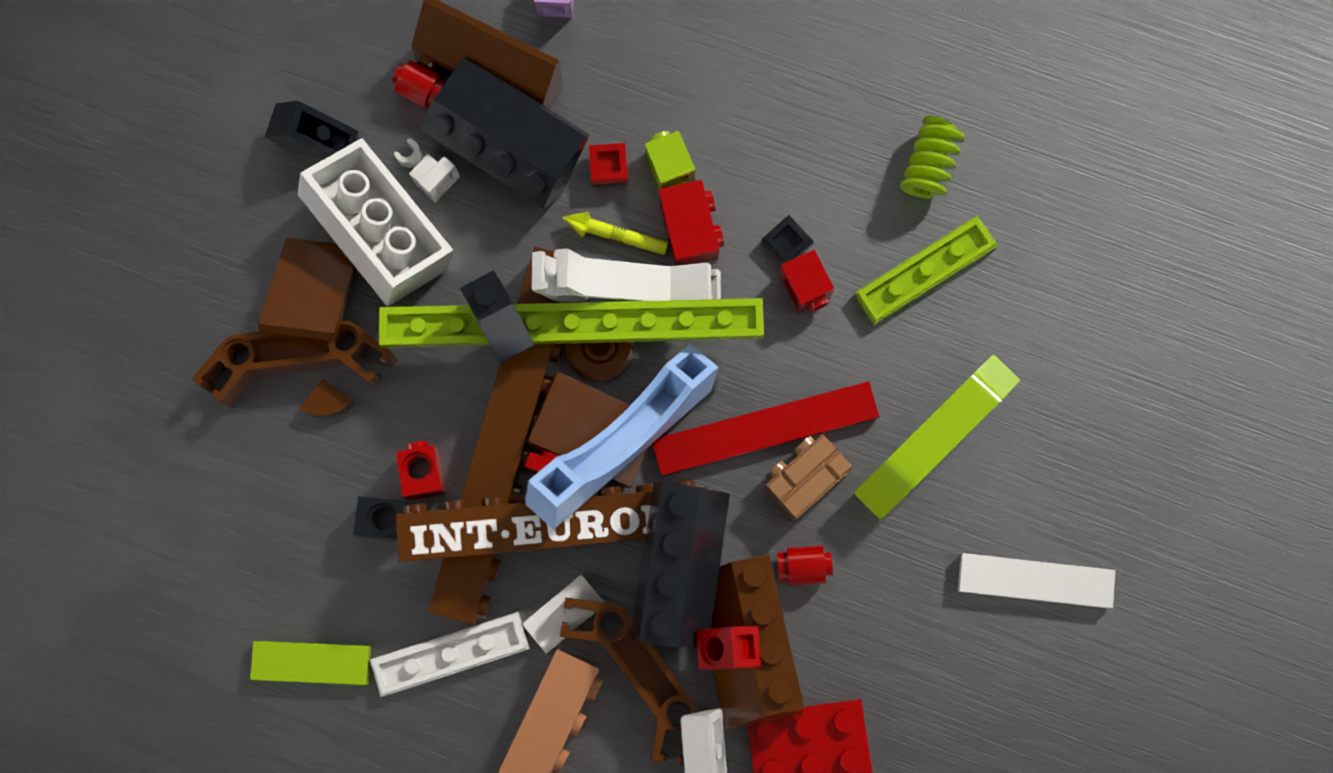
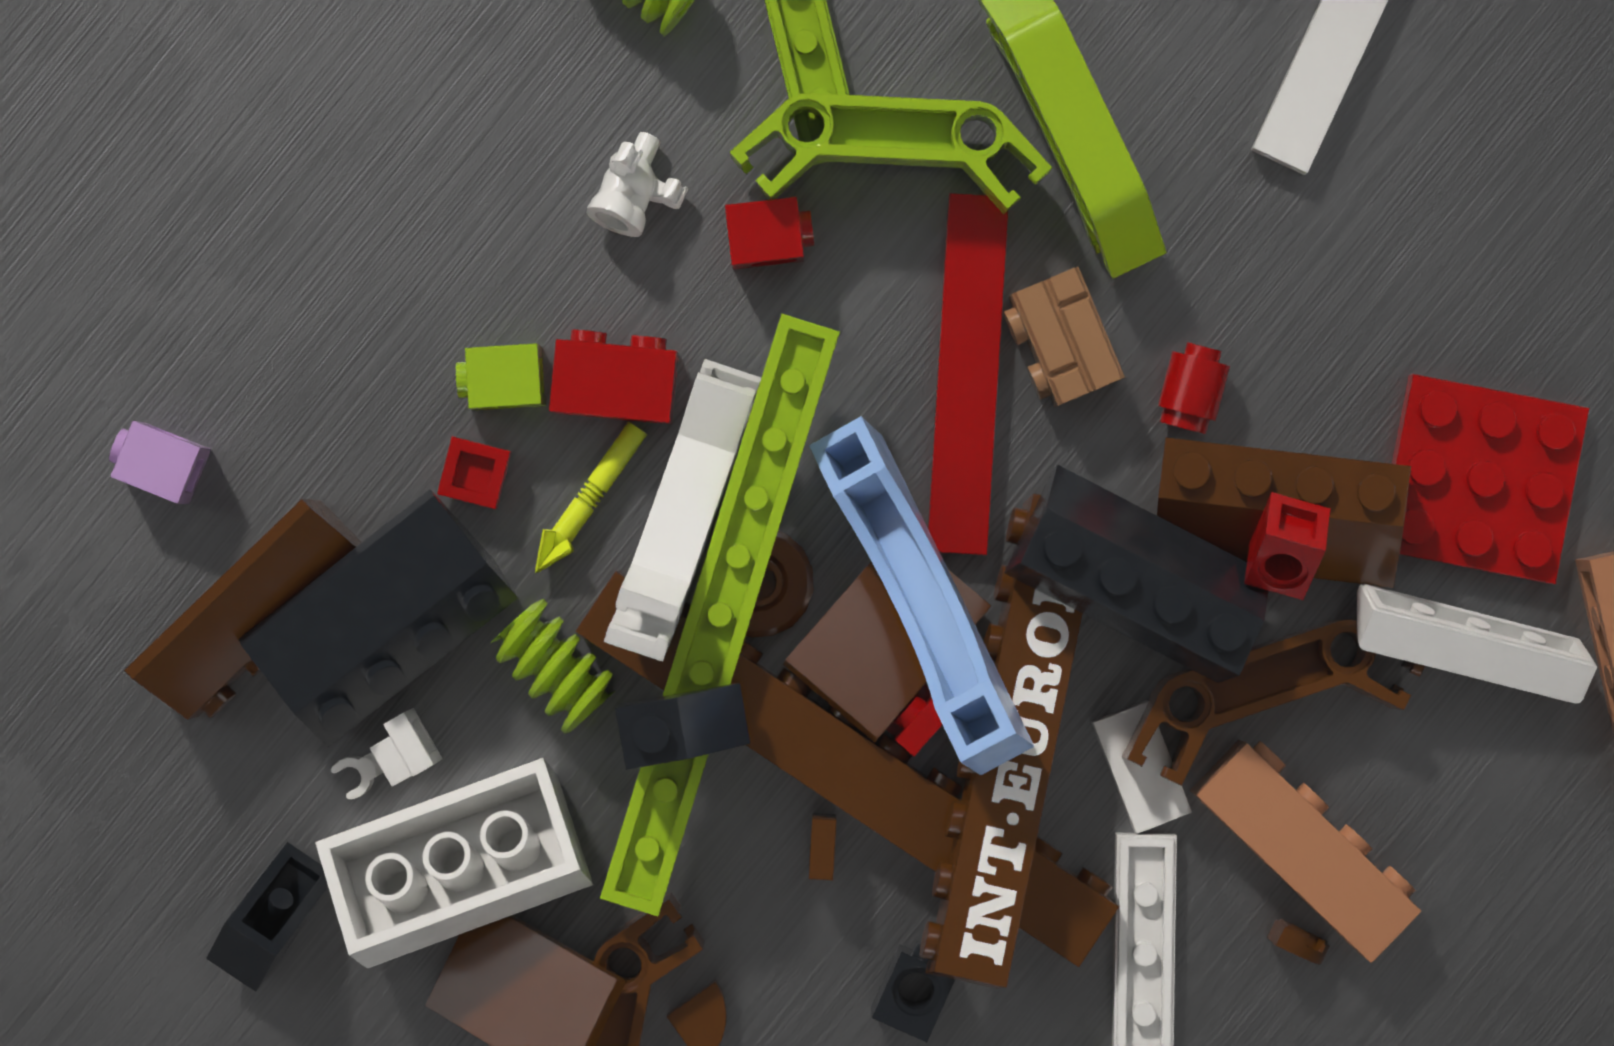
camera: 70 degrees left, 10 degrees up
red brick [392,60,445,109] -> none
red brick [396,441,446,501] -> none
black tile [761,215,814,264] -> none
none -> lime piece [490,598,615,734]
none -> white piece [586,132,688,237]
none -> lime piece [730,93,1052,214]
none -> reddish brown tile [809,813,837,880]
none -> reddish brown tile [1267,918,1330,965]

